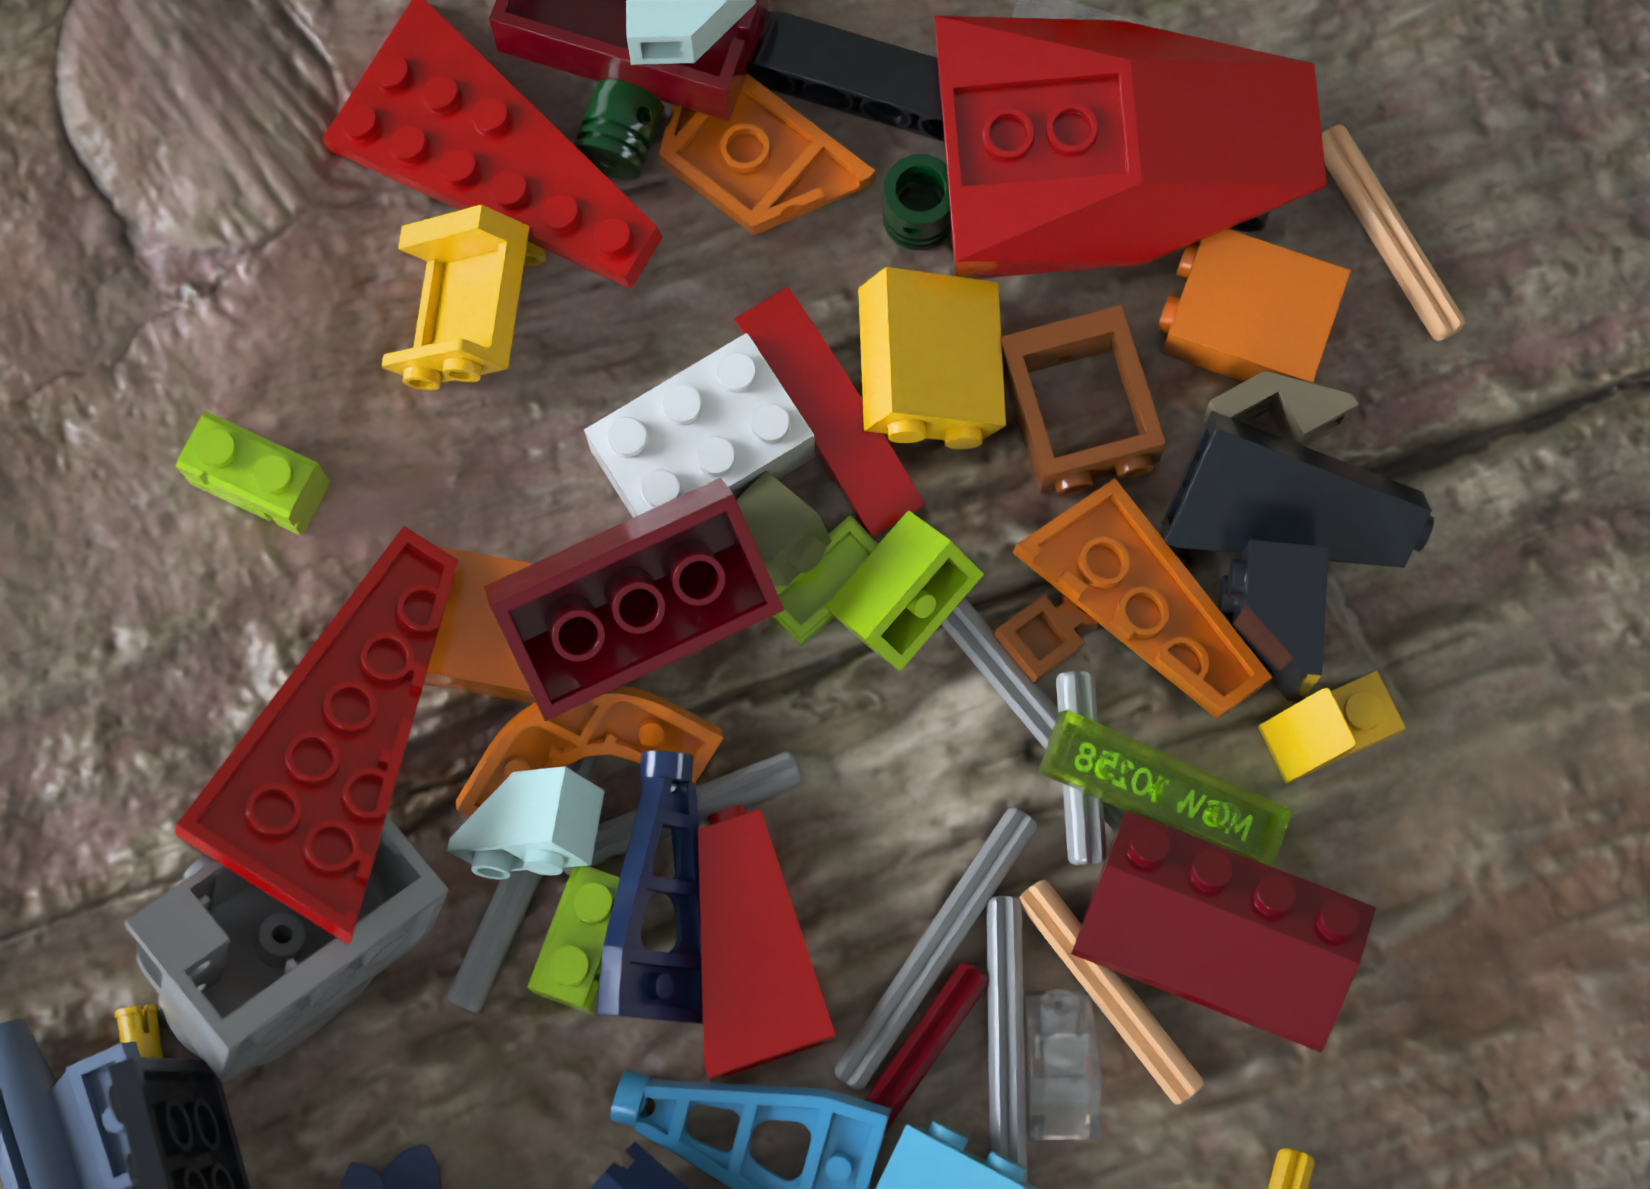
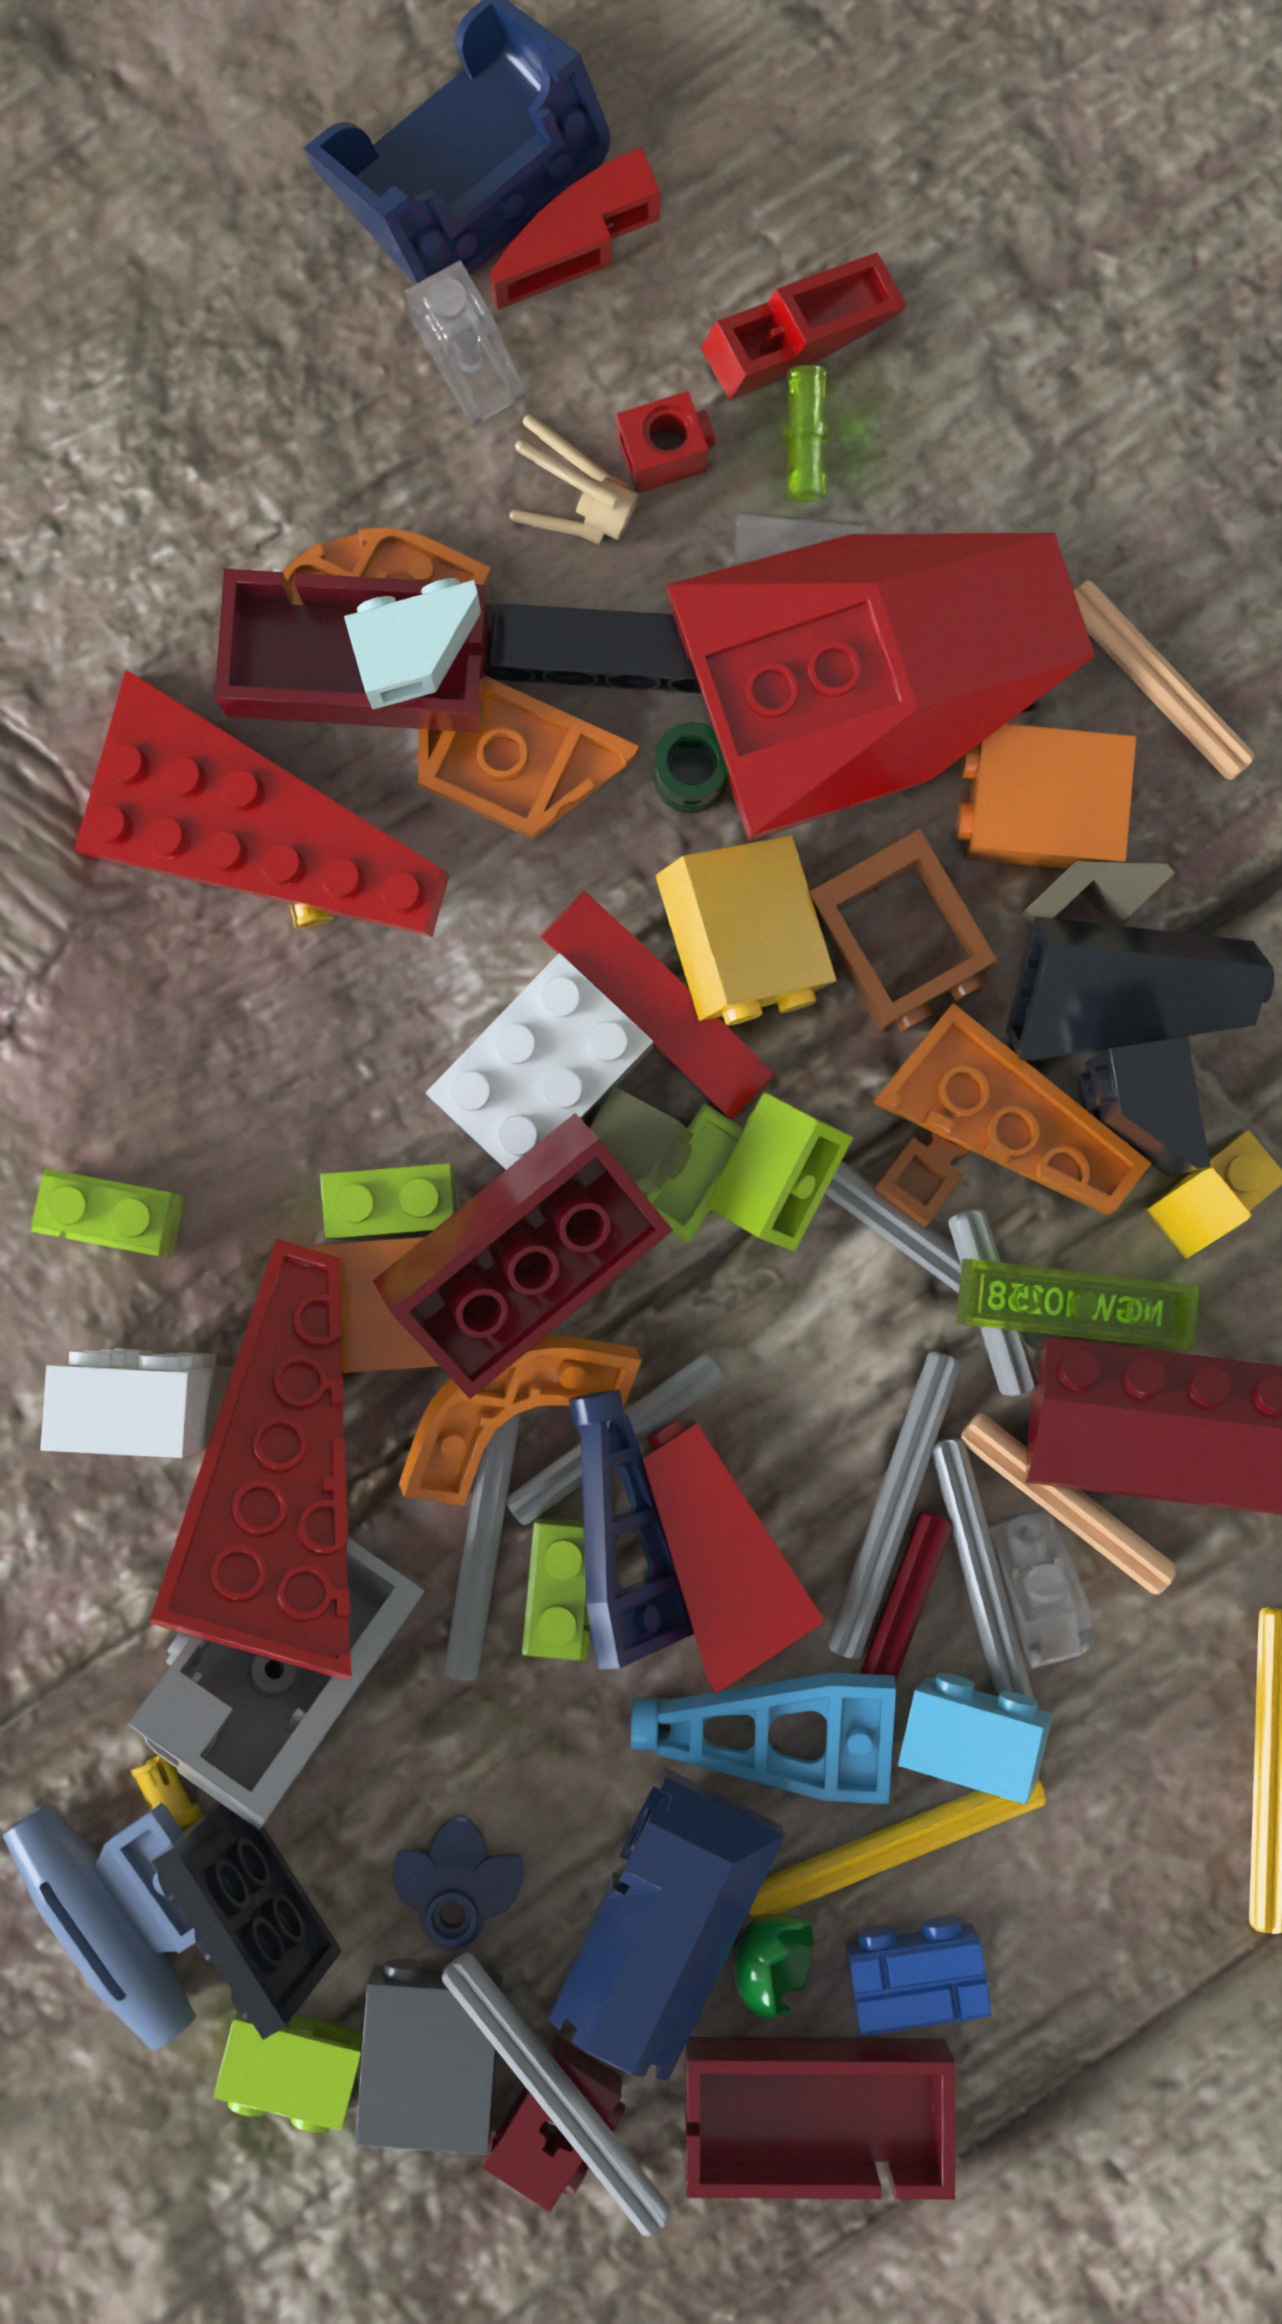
camera: 20 degrees left, 10 degrees up
yellow panel [382,204,530,390] -> none
light aqua slope [447,767,604,879] -> none
dark green piece [574,79,665,180] -> none
none -> white brick [41,1349,234,1458]
none -> lime brick [320,1163,459,1241]

